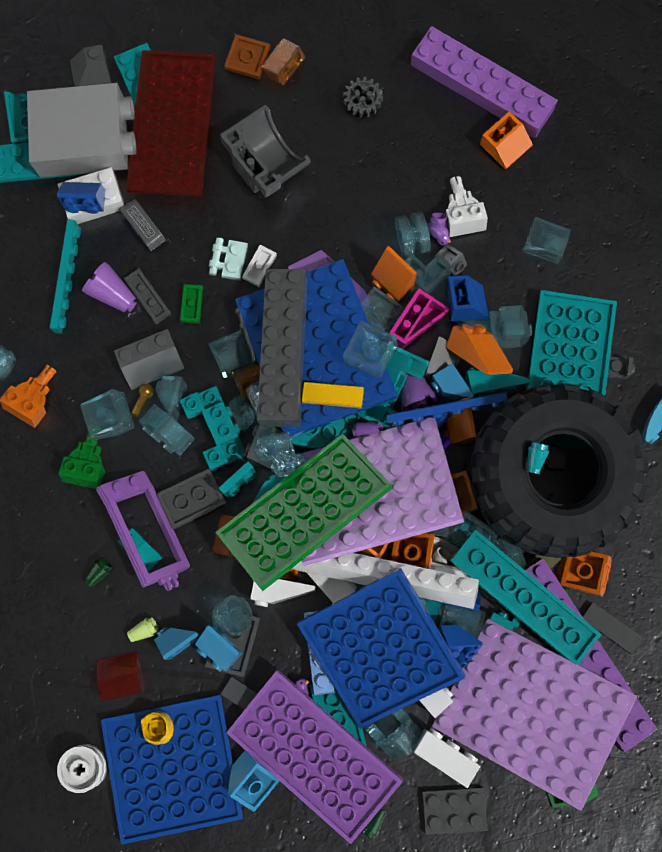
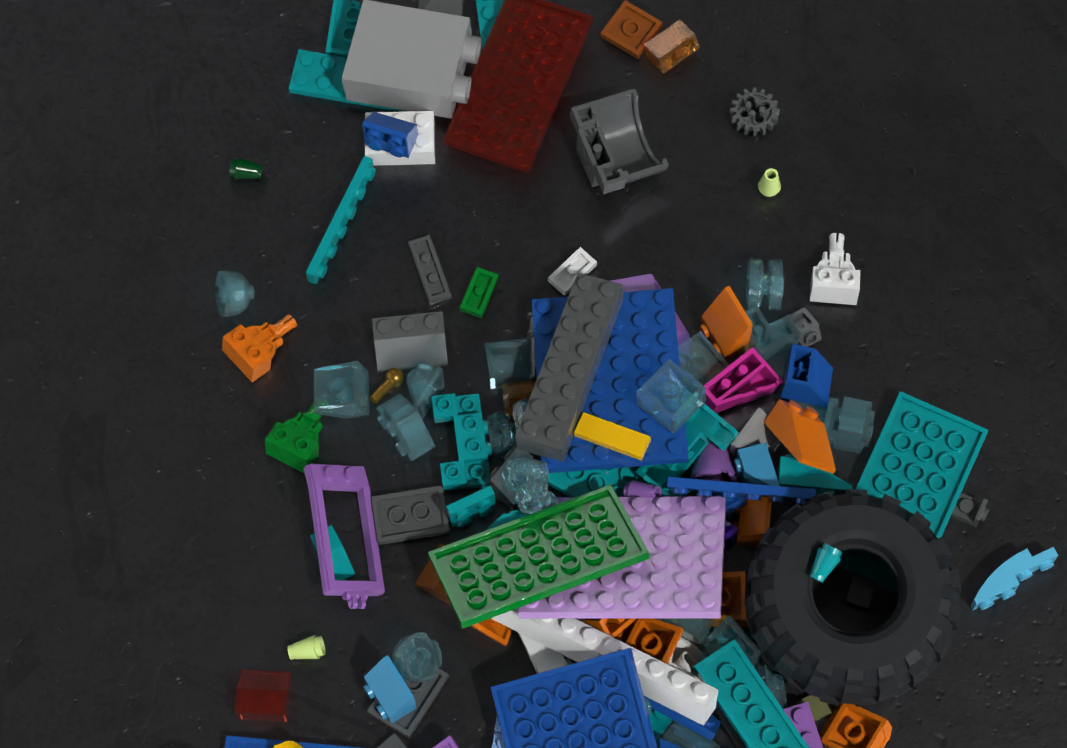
camera: 15 degrees right, 10 degrees down
medium lavender cone [82,262,137,313] -> none
dark green cone [84,557,112,587] -> none
dark grey beam [119,199,166,251] -> none
dark azure slope [154,627,202,660] -> none
light aqua plate [209,238,248,281] -> none
white slope [250,579,316,607] -> none
medium lavender brick [411,26,558,139] -> none
medium lavender animal [420,213,451,245] -> none
orange slope [480,111,533,169] -> none
clear light blue slope [523,217,571,264] -> none
none -> yellowish green cone [758,168,781,197]

